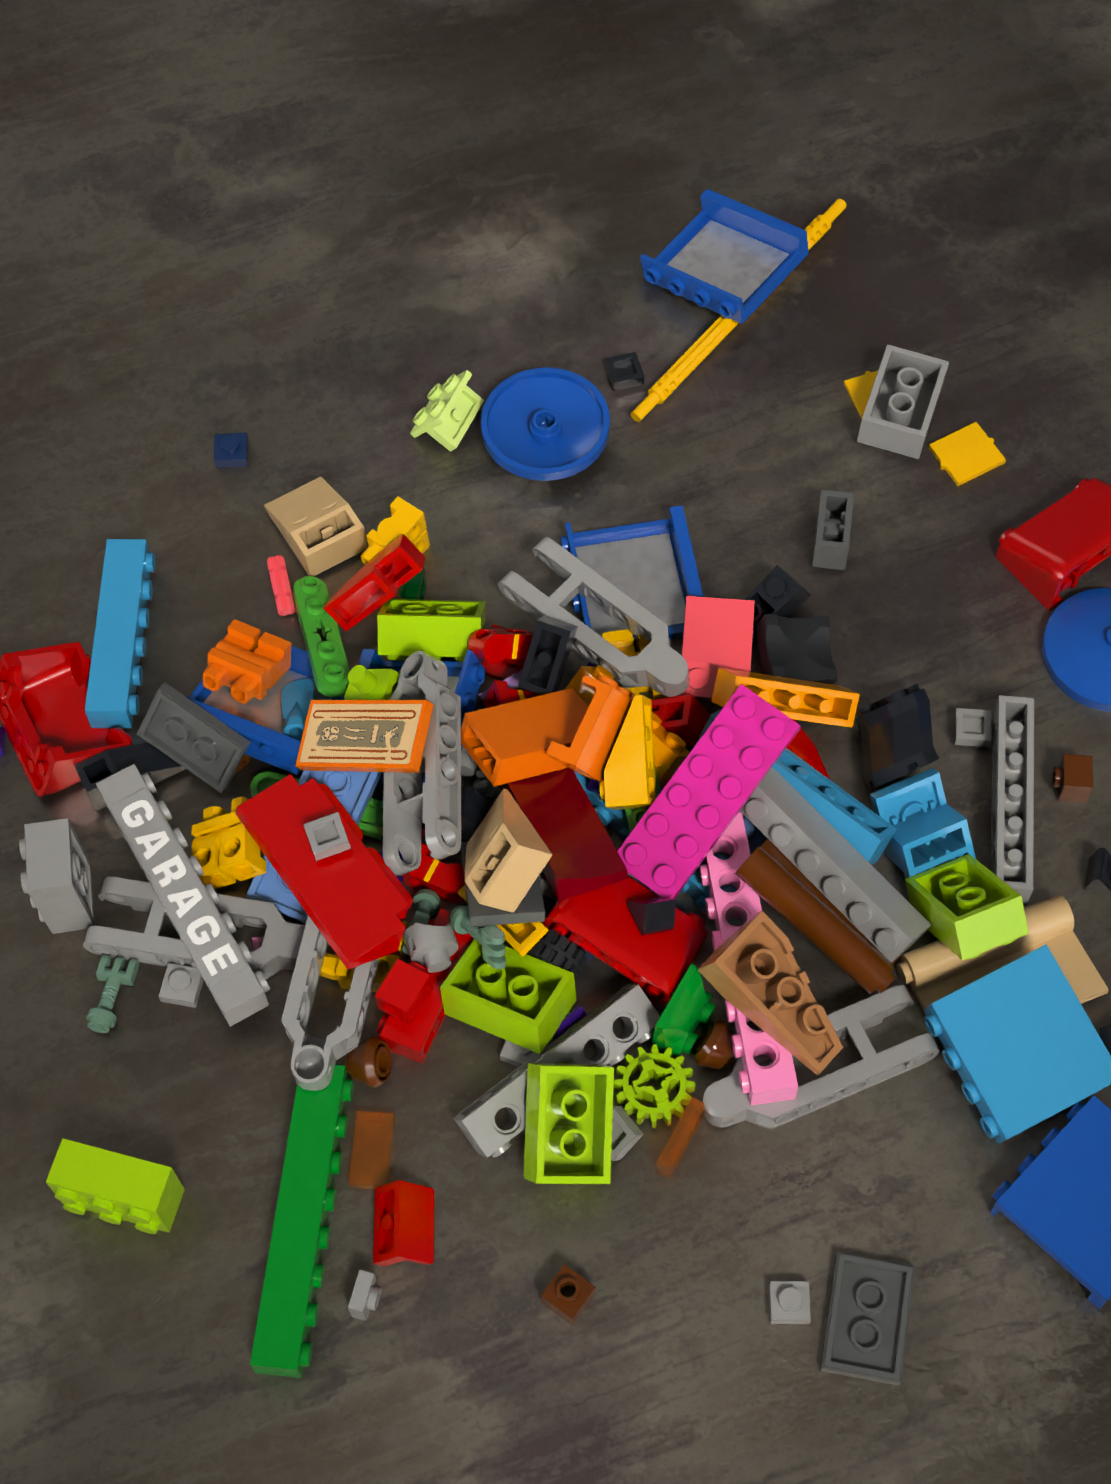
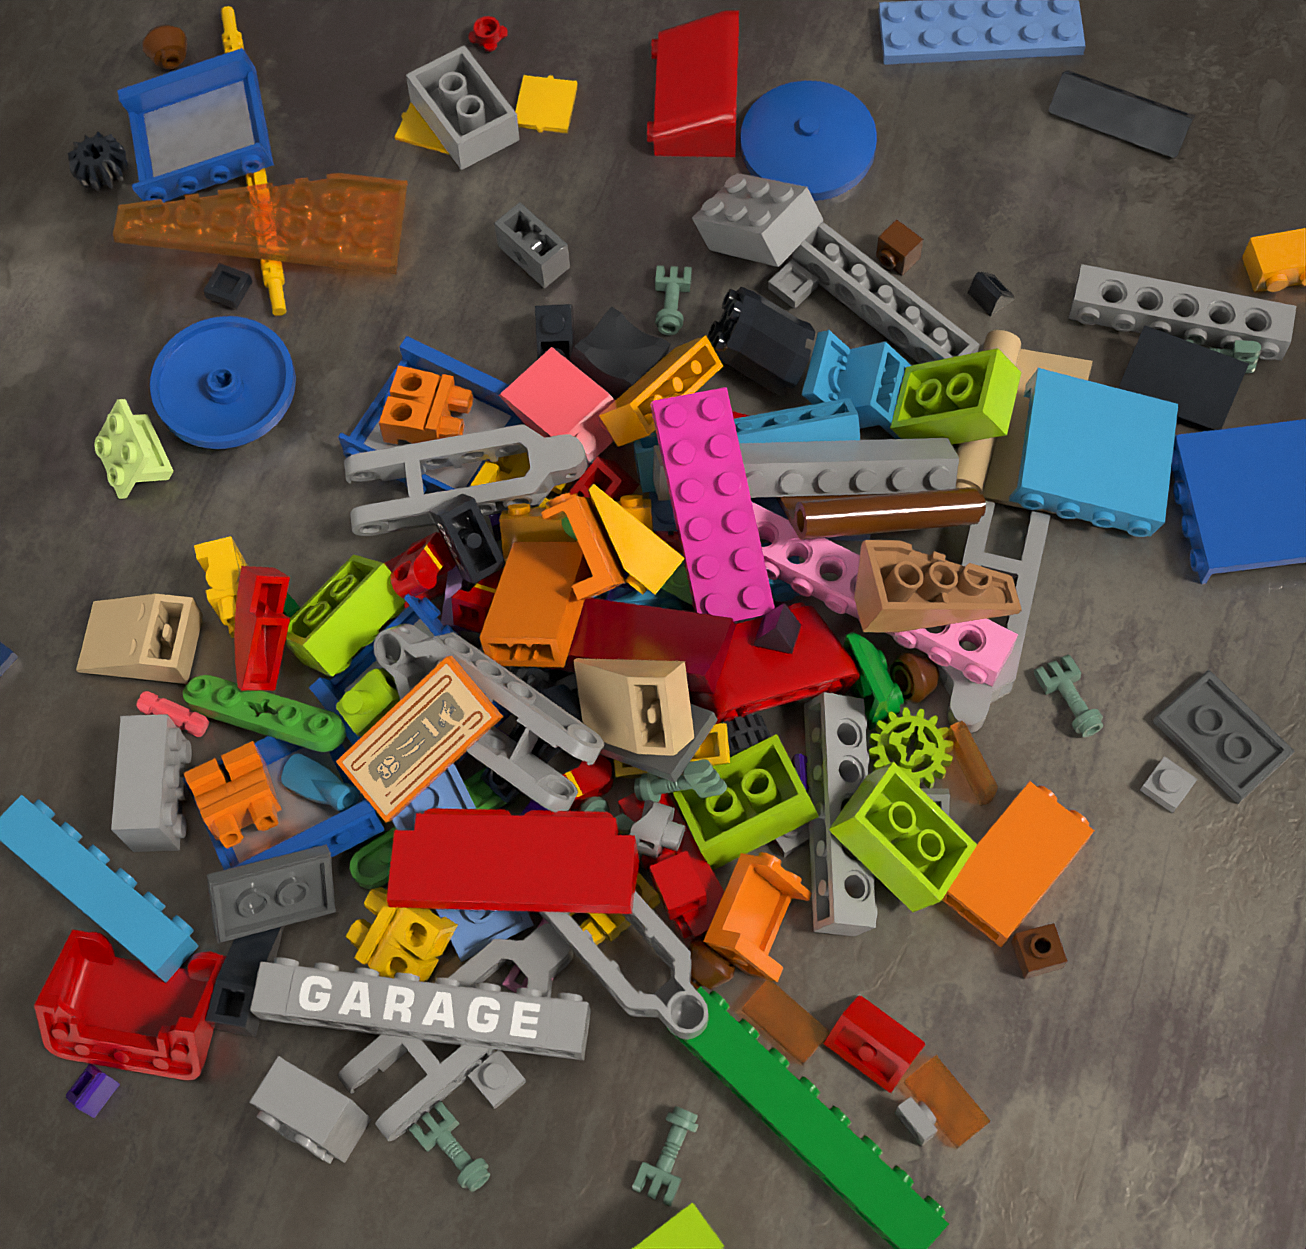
camera: 50 degrees left, 5 degrees up
light grey plate [303,812,351,861] -> none
none -> black gear [68,131,128,192]
none -> light grey brick [111,714,192,852]
none -> clear orange wing [113,173,408,275]
none -> reddish brown cone [142,25,187,69]
none -> orange hips [379,365,473,444]
none -> red plate [468,16,508,51]
none -> sand green hinge [632,1106,699,1207]
none -> sand green hinge [655,265,692,335]
none -> light grey brick [692,173,823,267]
none -> orange panel [704,852,812,982]
none -> clear orange tile [903,1055,991,1149]
none -> orange brick [942,781,1094,948]
none -> sand green hinge [1034,654,1103,737]

